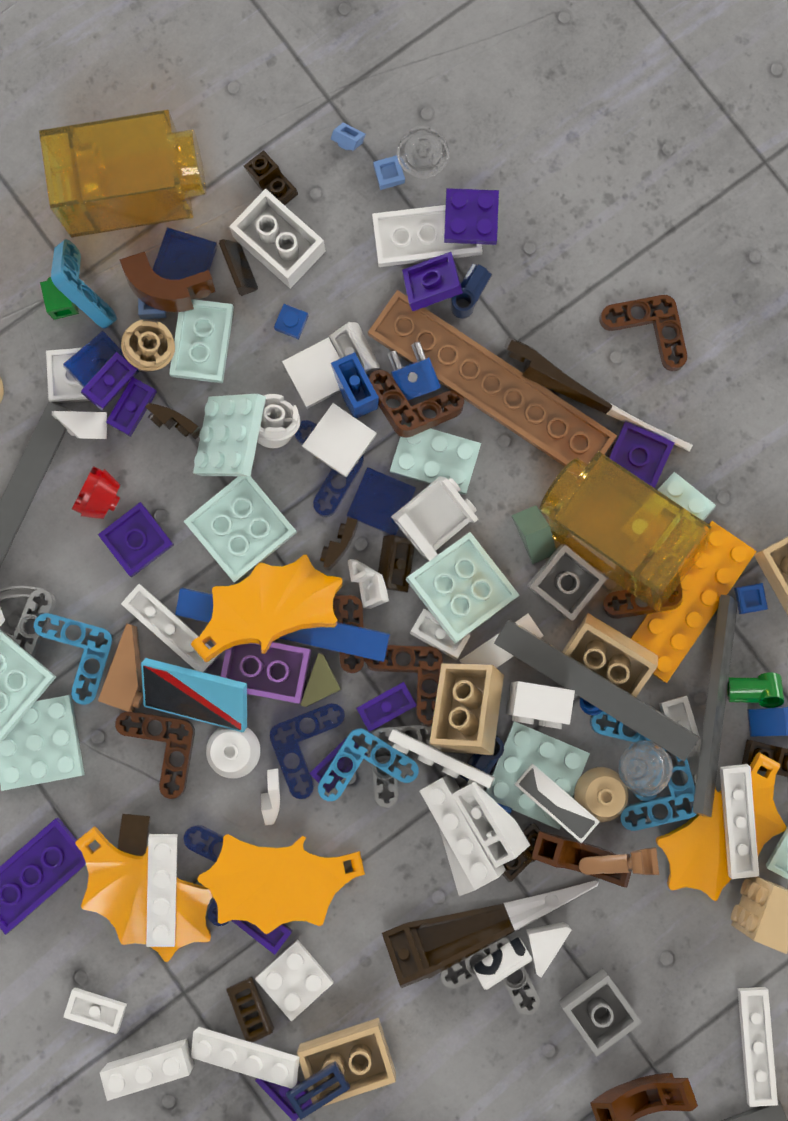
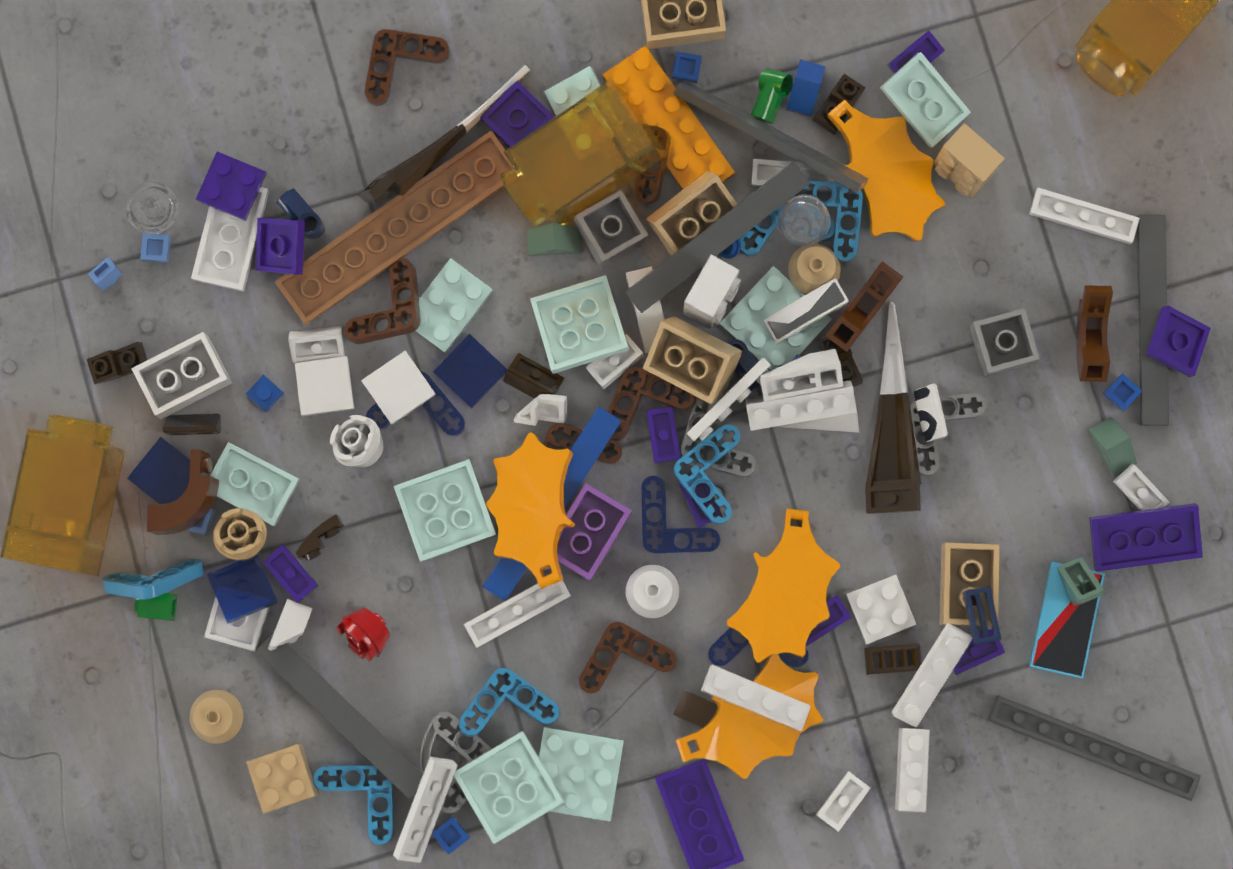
camera: 70 degrees left, 0 degrees up
dark purple plate [81,352,137,410] -> none
dark purple plate [98,502,174,577] -> none
medium nougat slope [98,623,143,712] -> none
tile [141,658,247,732] -> none
light aqua plate [193,394,266,476] -> none
white slope [261,769,280,826] -> none
olive slope [301,653,341,707] -> none
dark brown slope [320,517,359,570] -> none
blue slope [331,352,379,419] -> none
blue piece [388,342,441,400] -> none
white panel [391,476,479,561] -> none
white slope [526,922,572,978] -> none
medium nougat piece [579,847,659,875] -> none
white plate [720,764,759,879] -> none

